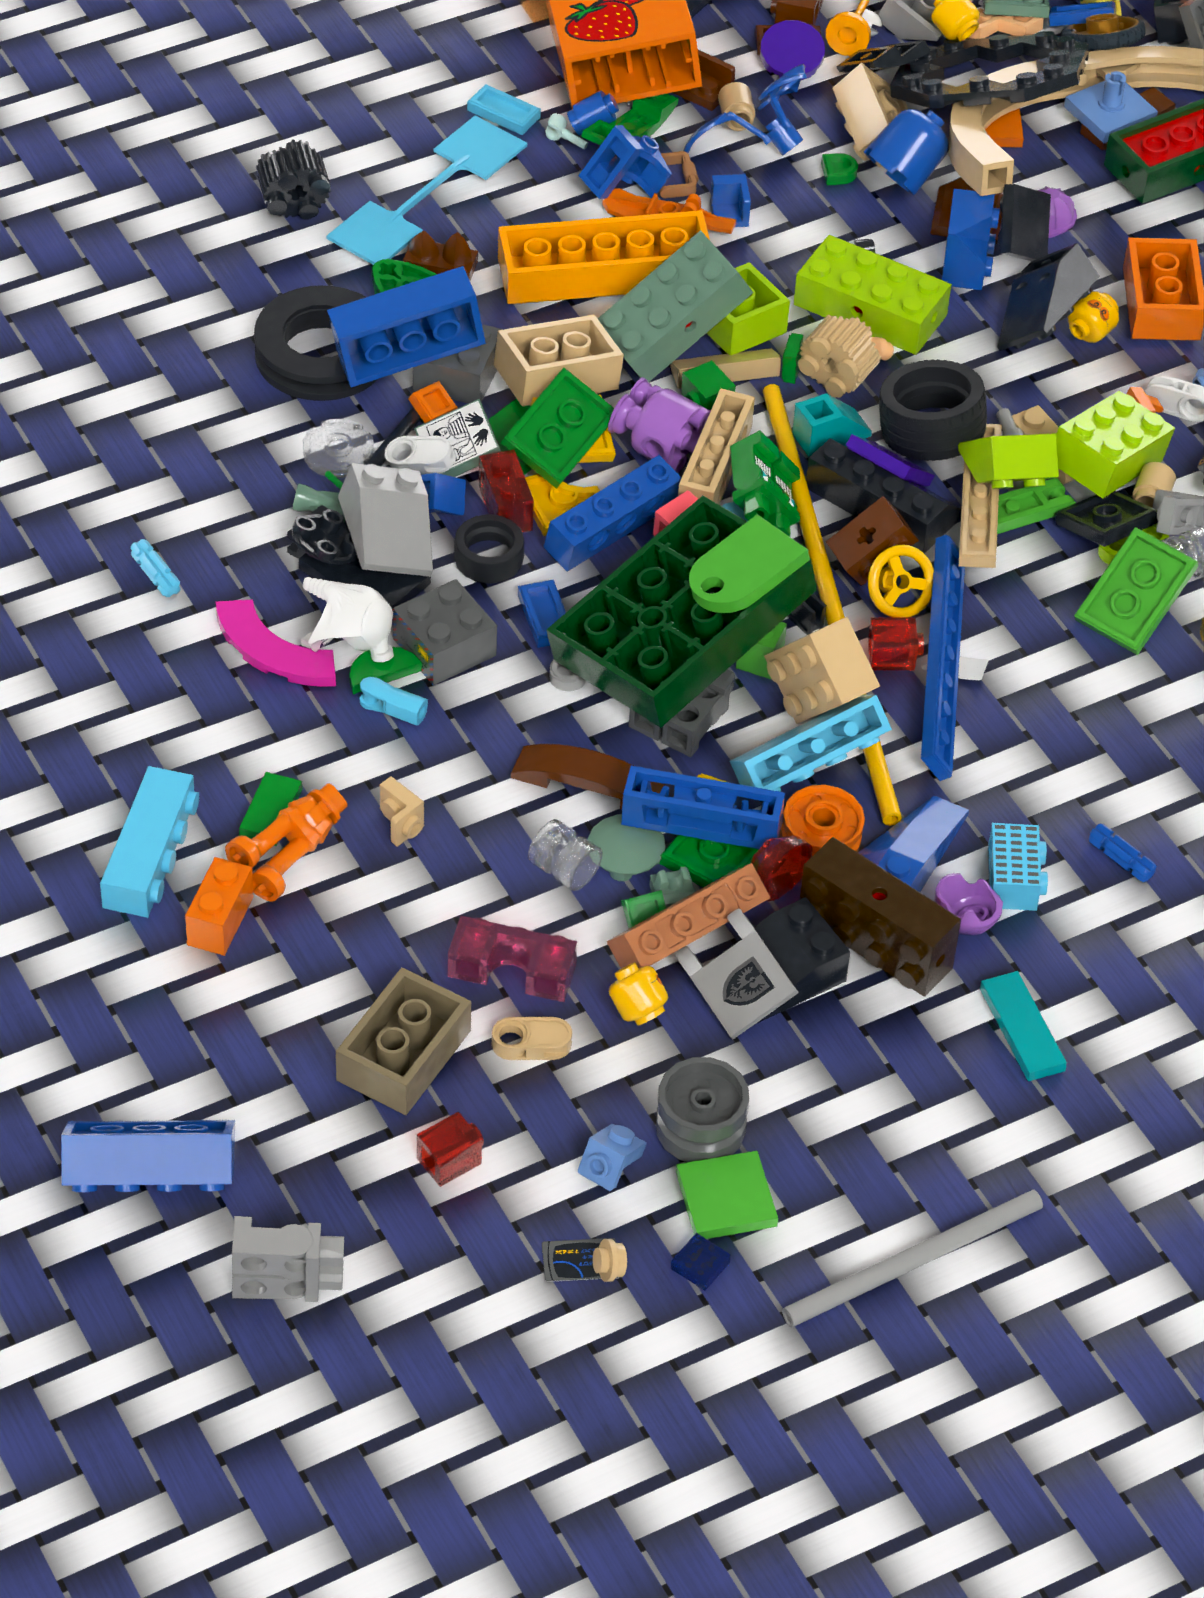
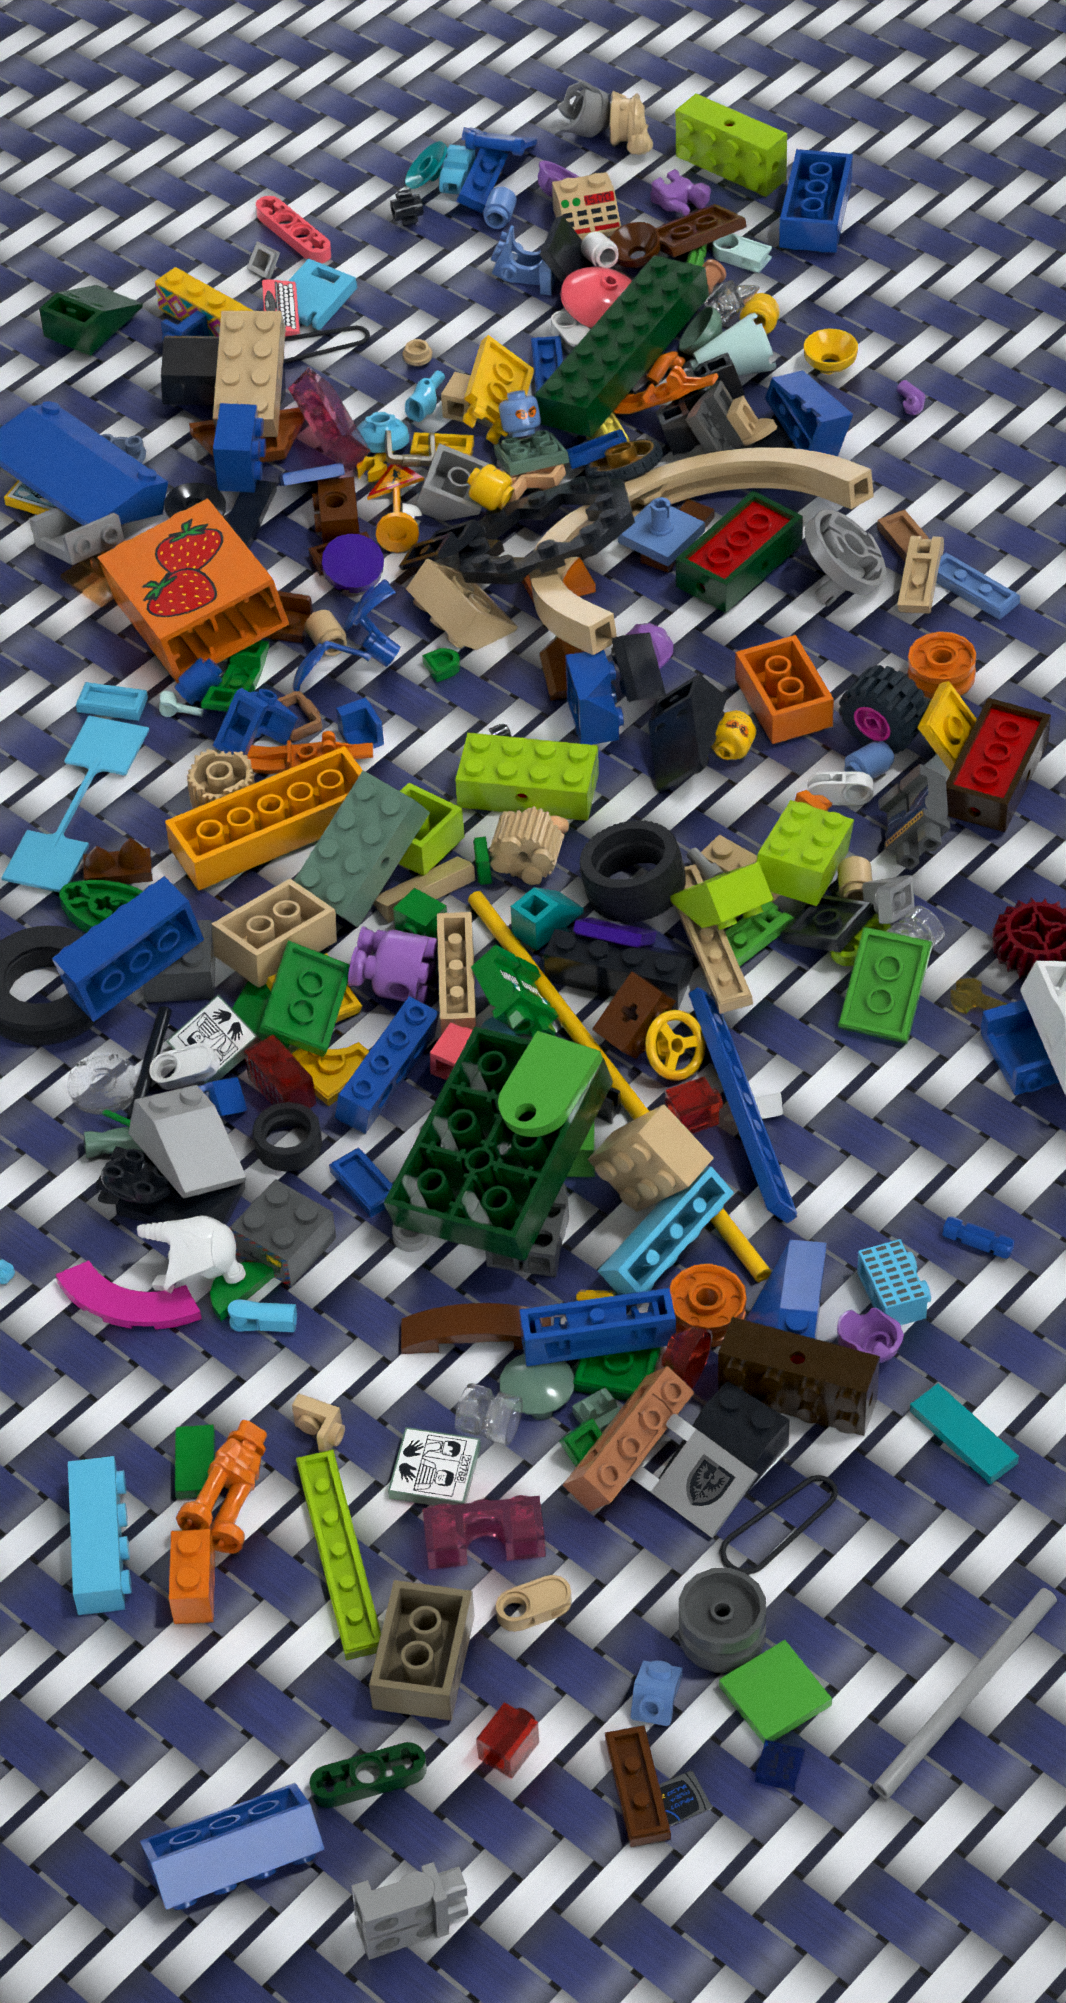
camera: 15 degrees left, 0 degrees up
orange tile [408,381,458,423] -> none
tan plate [593,1239,627,1282] -> none
yellow head [609,962,668,1026] -> none
blue cylinder [863,109,949,195] -> none
none -> tan brick [187,749,255,809]
none -> lime tile [296,1449,381,1661]
none -> dark green beam [309,1742,427,1808]
none -> tile [388,1427,481,1510]
none -> reddish brown tile [605,1725,671,1847]
none -> black piece [720,1475,838,1574]

